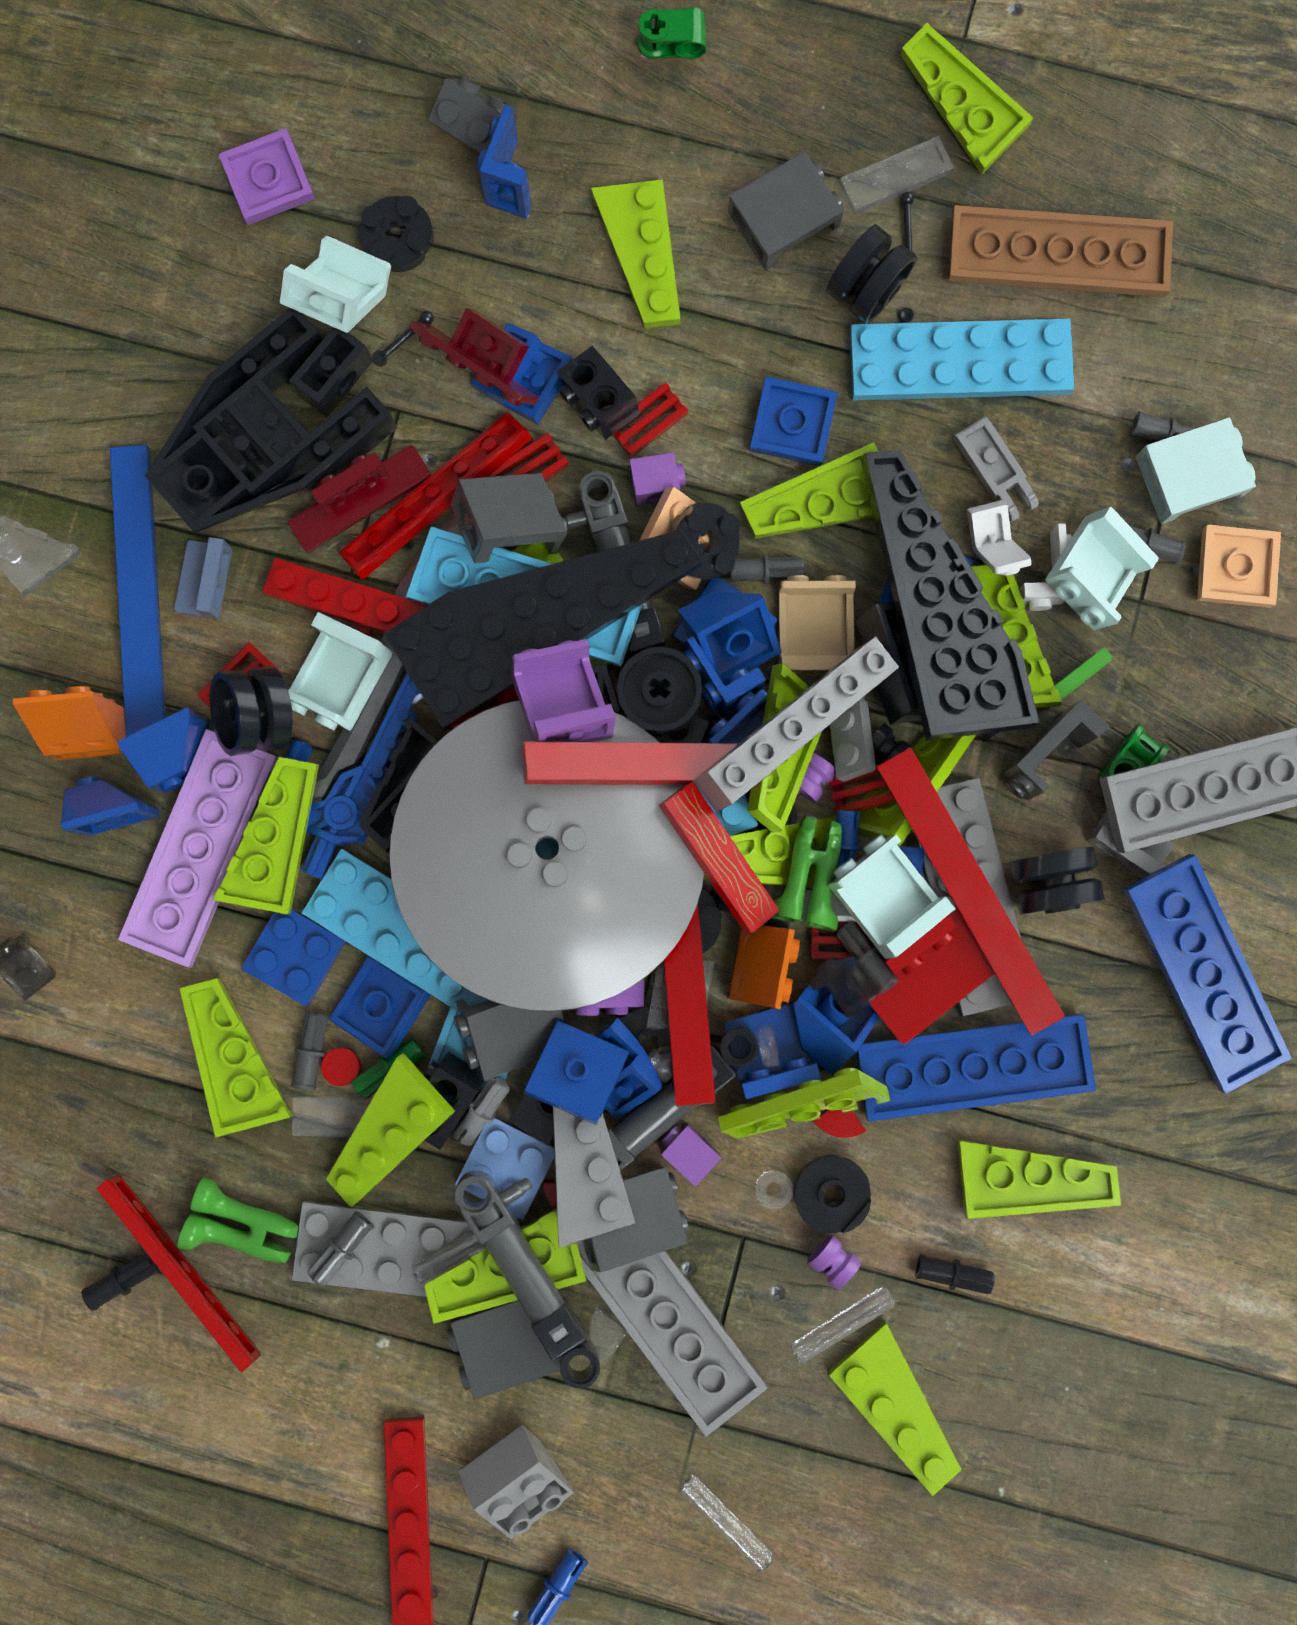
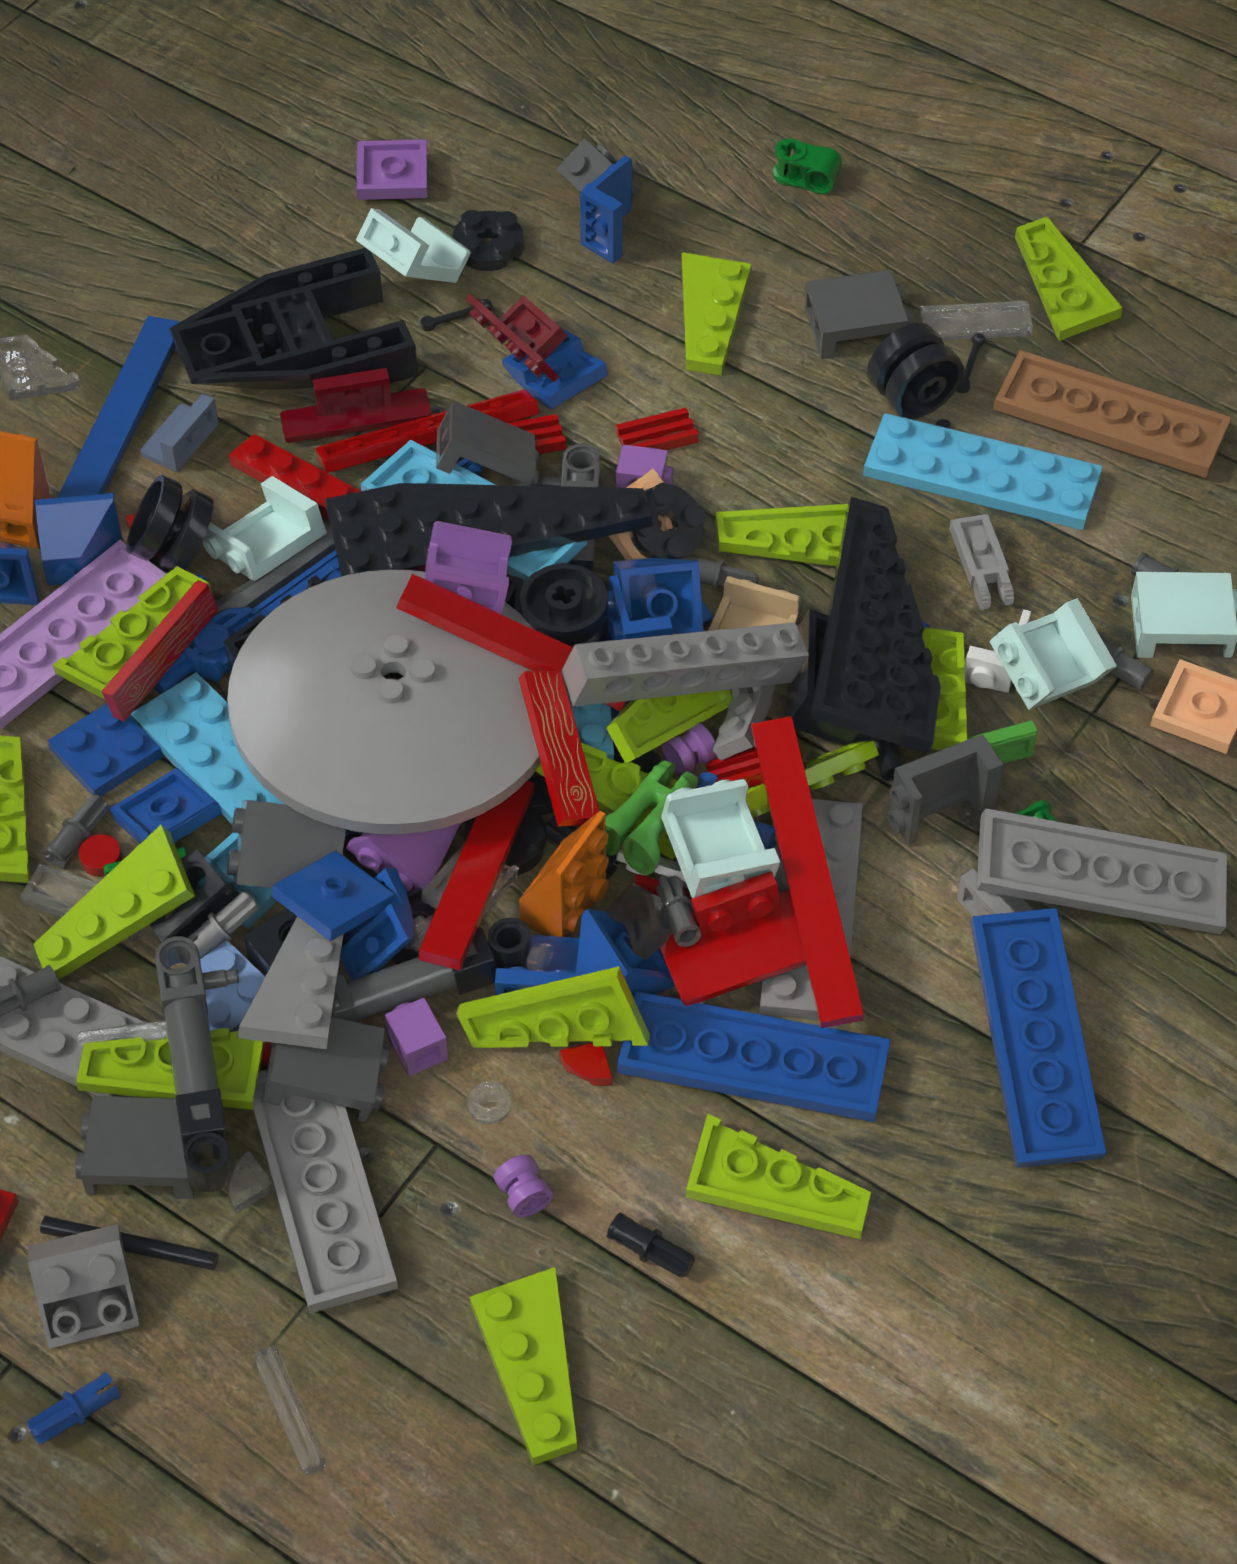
camera: 20 degrees right, 30 degrees down
black brick [289,327,373,417] -> none
black brick [557,345,641,440] -> none
blue plate [749,376,838,466] -> none
clear axle [791,1286,896,1364] -> none
black plate [793,1154,871,1234] -> none
white bracket [967,500,1031,575] -> none
black wheel [1009,847,1105,915] -> none
none -> black bar [40,1216,218,1271]
none -> red tile [102,580,218,722]

